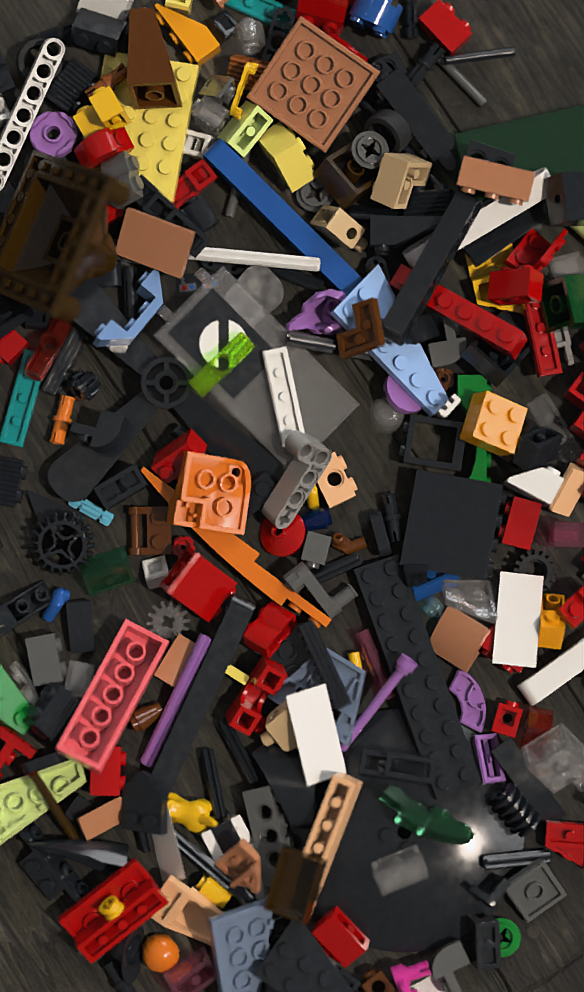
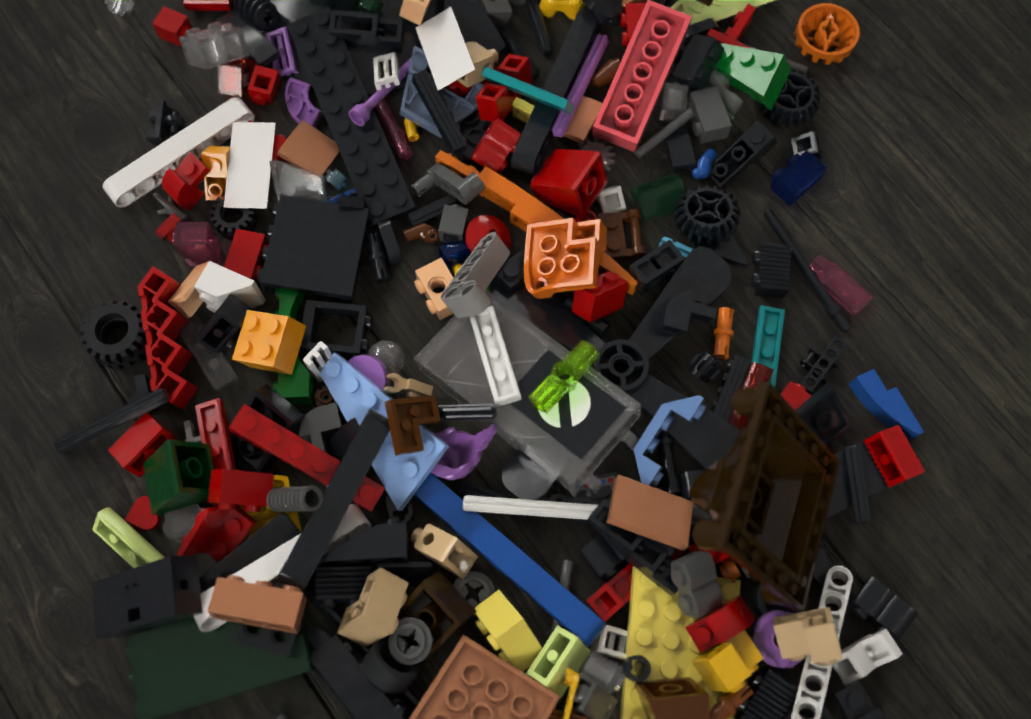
camera: 175 degrees right, 15 degrees down
none -> dark grey piece [266,486,323,512]
none -> white tile [373,52,400,91]
none -> tan plate [383,373,433,398]
none -> teal tile [481,67,574,115]
none -> black bush [623,655,651,682]
none -> dark grey bar [634,108,695,159]
none -> tan brick [773,607,843,665]

